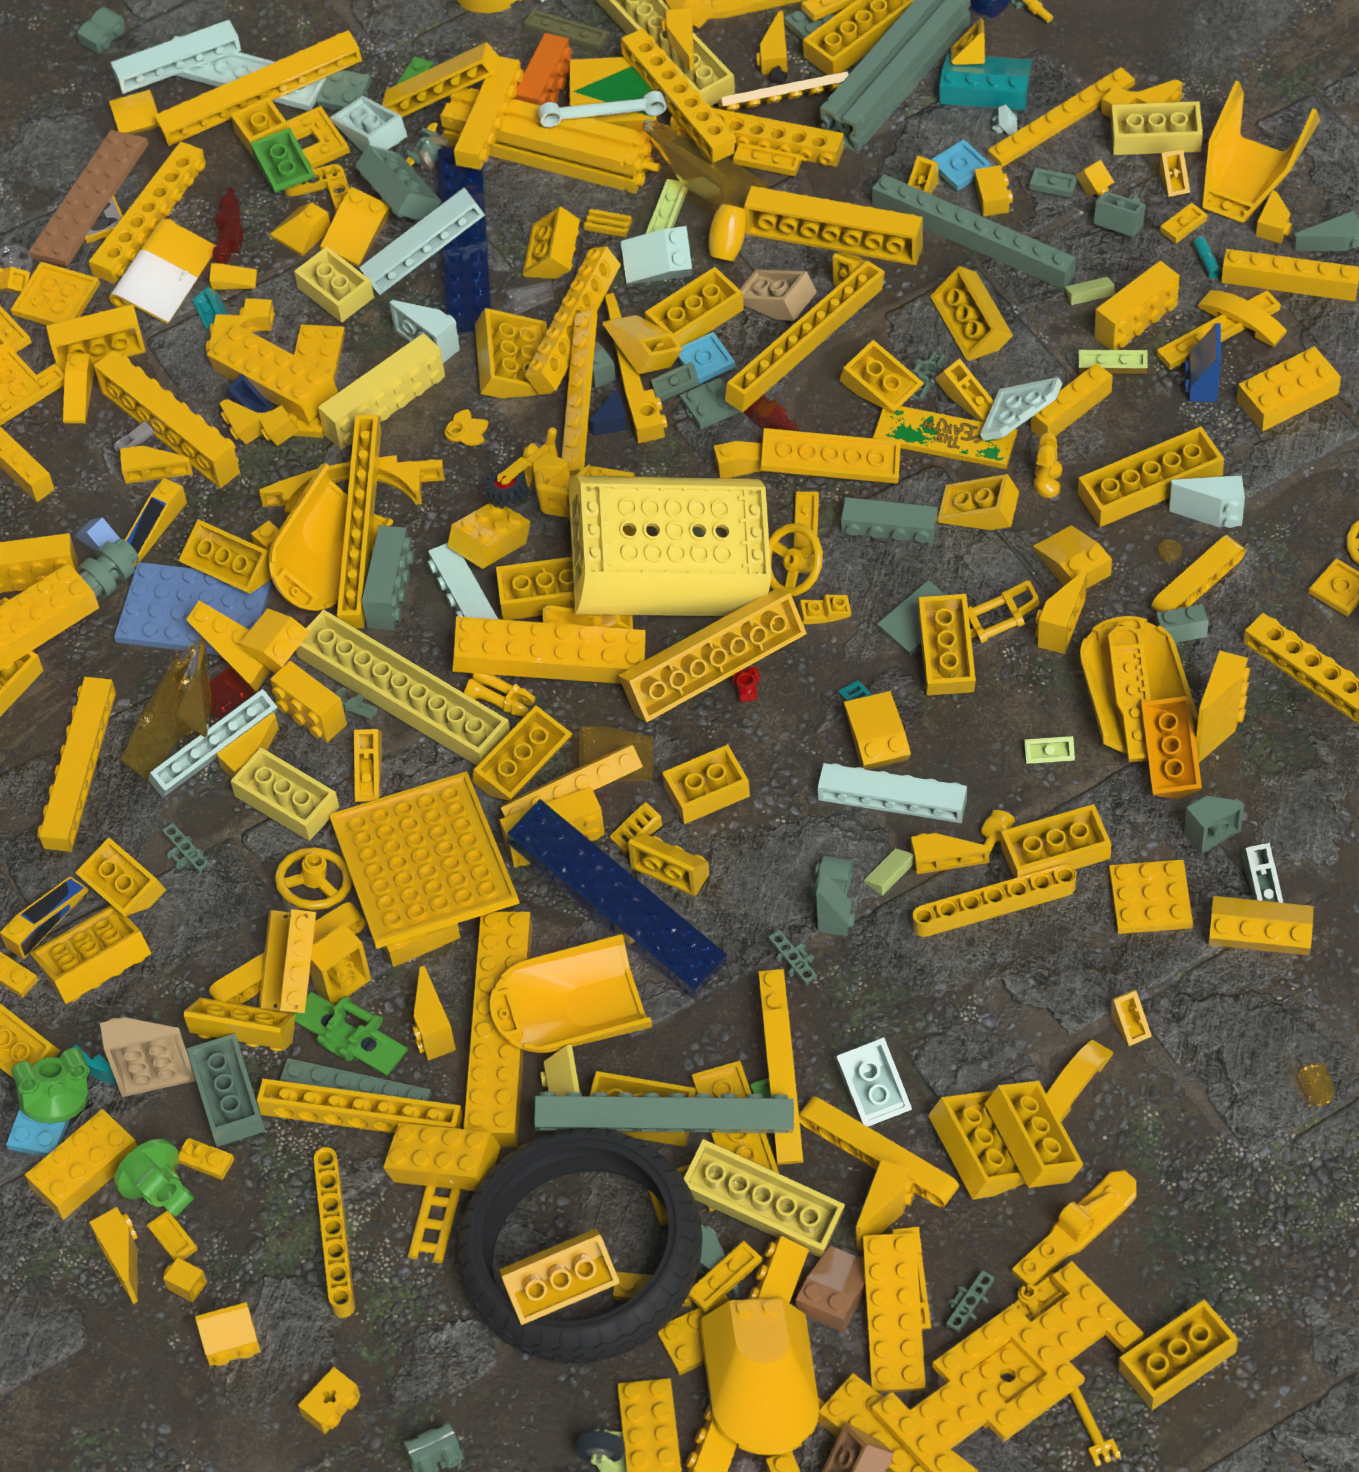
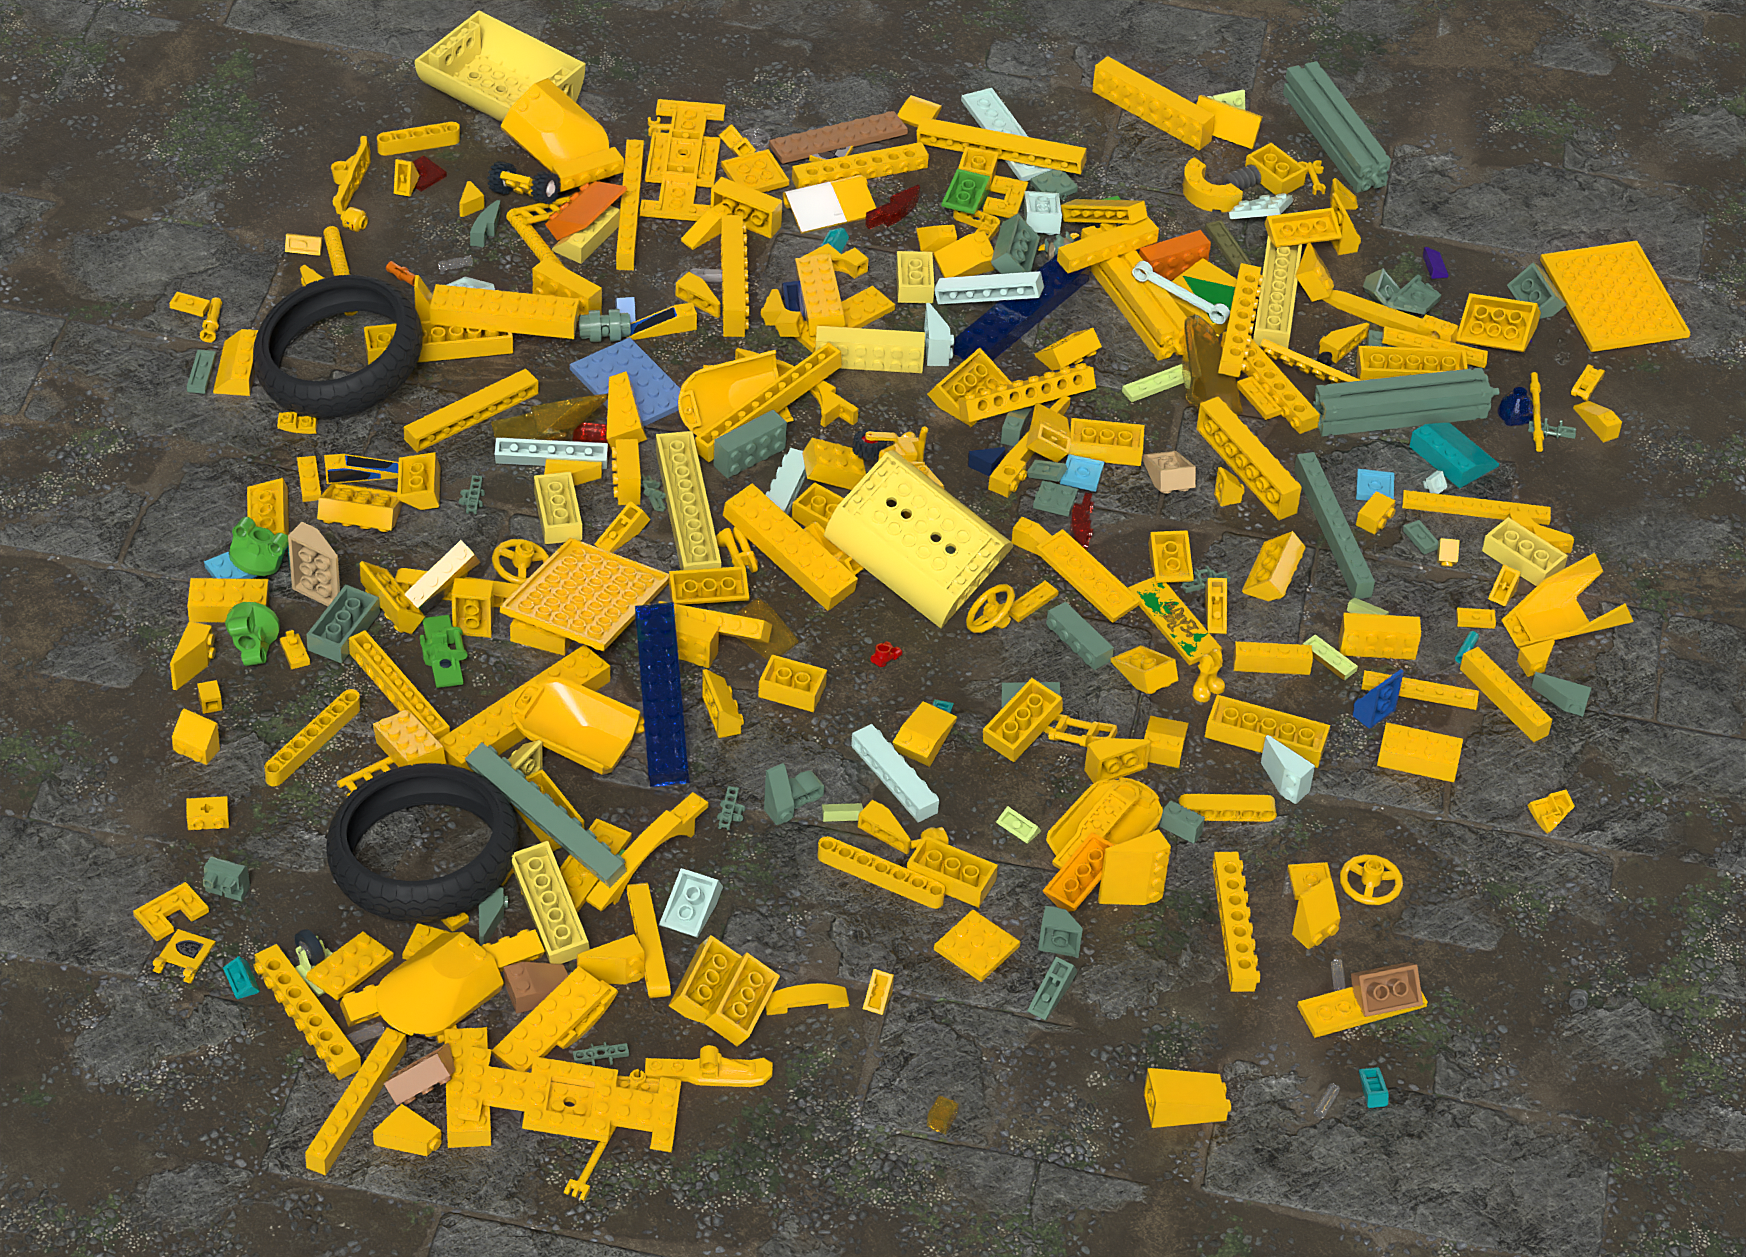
camera: 35 degrees right, 10 degrees down
sand green brick [77,7,126,54] -> none
light aqua brick [111,20,241,93] -> none
yellow tile [147,1210,198,1262] -> none
yellow slope [178,519,272,594] -> none
yellow slope [210,263,257,290] -> none
yellow slope [239,608,310,674] -> none
sand green plate [280,1058,432,1101] -> none
yellow slope [412,966,456,1061] -> none
yellow plate [445,409,489,446] -> none
yellow slope [499,1228,620,1325] -> none
clear slope [505,281,554,315] -> none
yellow plate [562,309,598,476] -> none
yellow tile [584,209,632,237] -> none
yellow slope [609,802,662,854] -> none
yellow brick [618,588,807,722] -> none
light aqua slope [621,226,692,284] -> none
yellow slope [662,8,694,71] -> none
yellow tile [688,1241,762,1313] -> none
yellow piece [709,204,747,261] -> none
yellow brick [725,260,885,413] -> none
yellow slope [798,595,851,624] -> none
yellow slope [908,155,938,194] -> none
yellow slope [951,18,985,65] -> none
light aqua plate [980,377,1062,441] -> none
sand green brick [1094,191,1146,237] -> none
yellow brick [1119,1300,1238,1410] -> none
clear yellow plate [1158,540,1182,562] -> none
yellow slope [1198,290,1287,347] -> none
yellow slope [1209,896,1314,956] -> none

